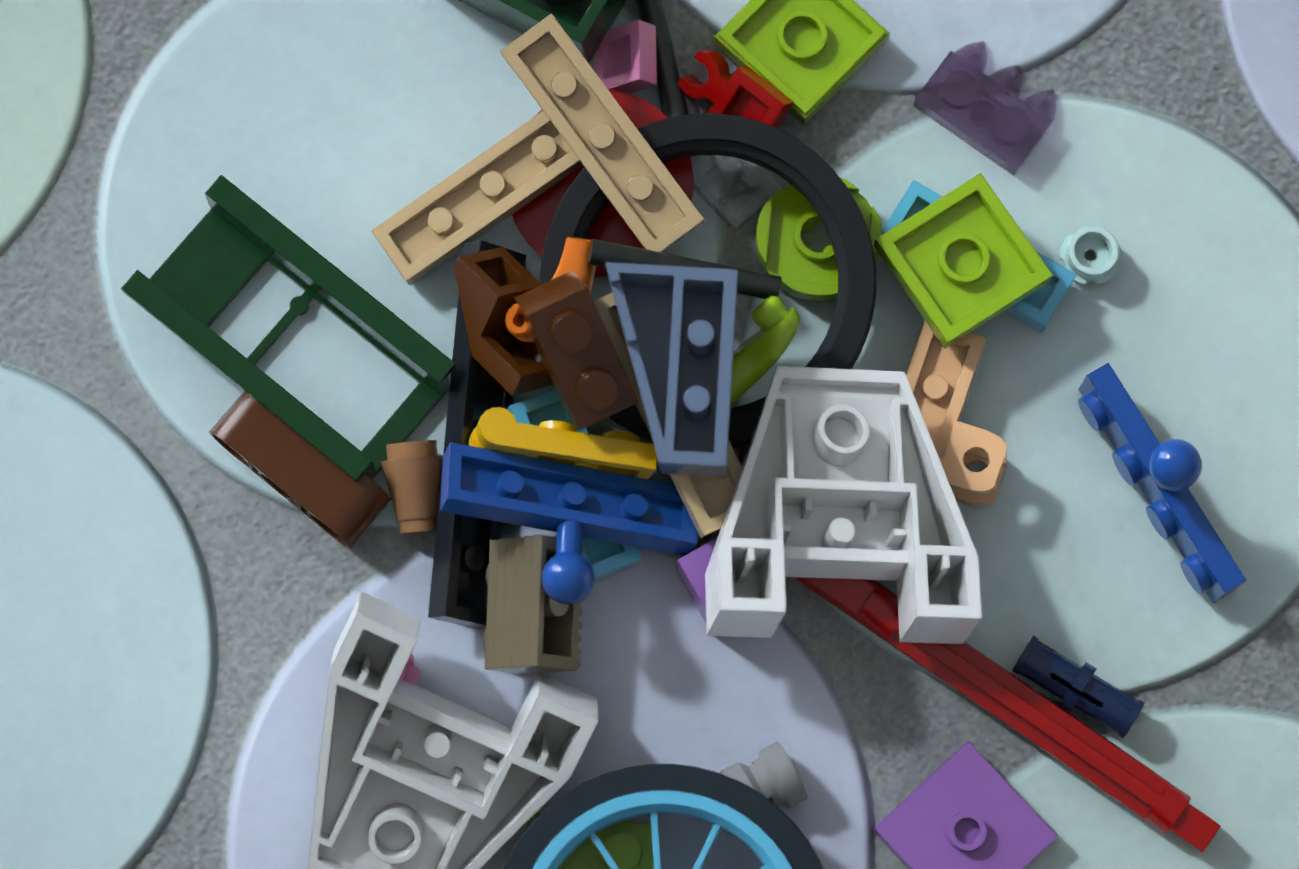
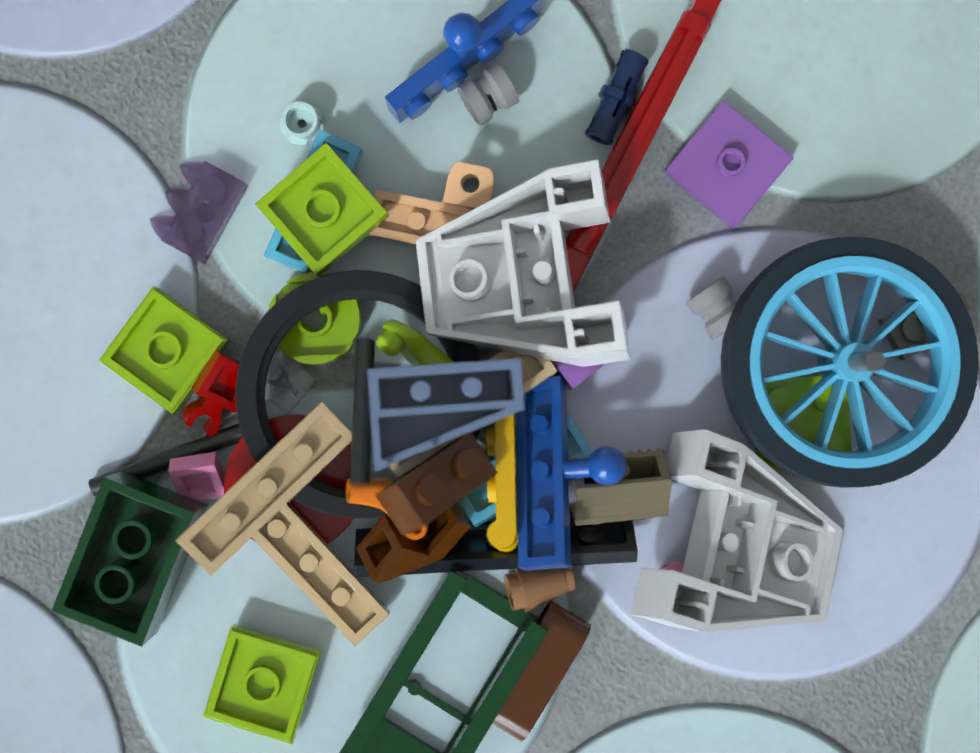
camera: 90 degrees left, 10 degrees up
none -> lime plate [203,624,322,744]
none -> light grey wheel [456,62,519,126]

